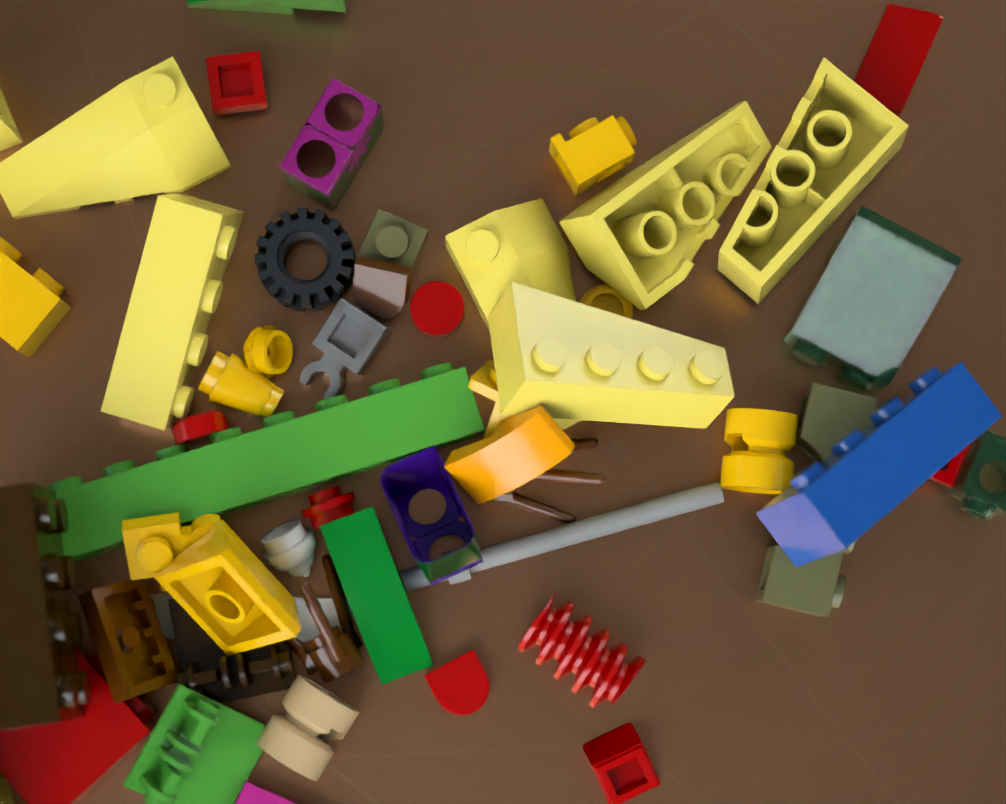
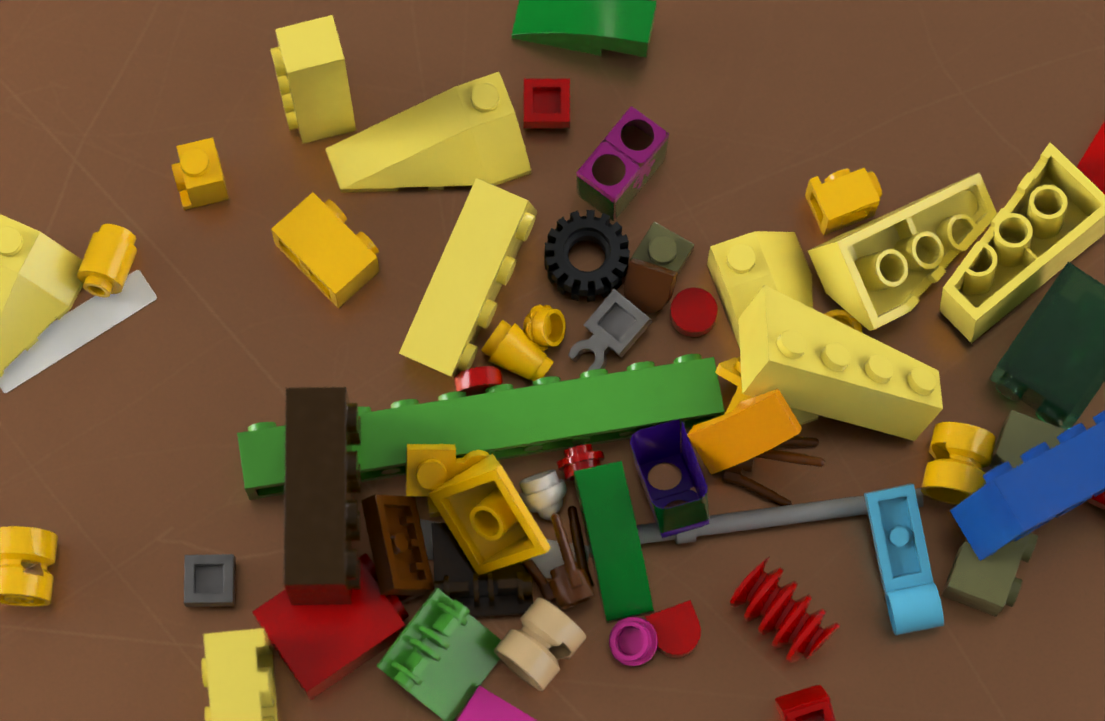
camera: 10 degrees right, 10 degrees down
none -> dark pink plate [609,617,658,666]
none -> medium azure plate [864,483,944,636]

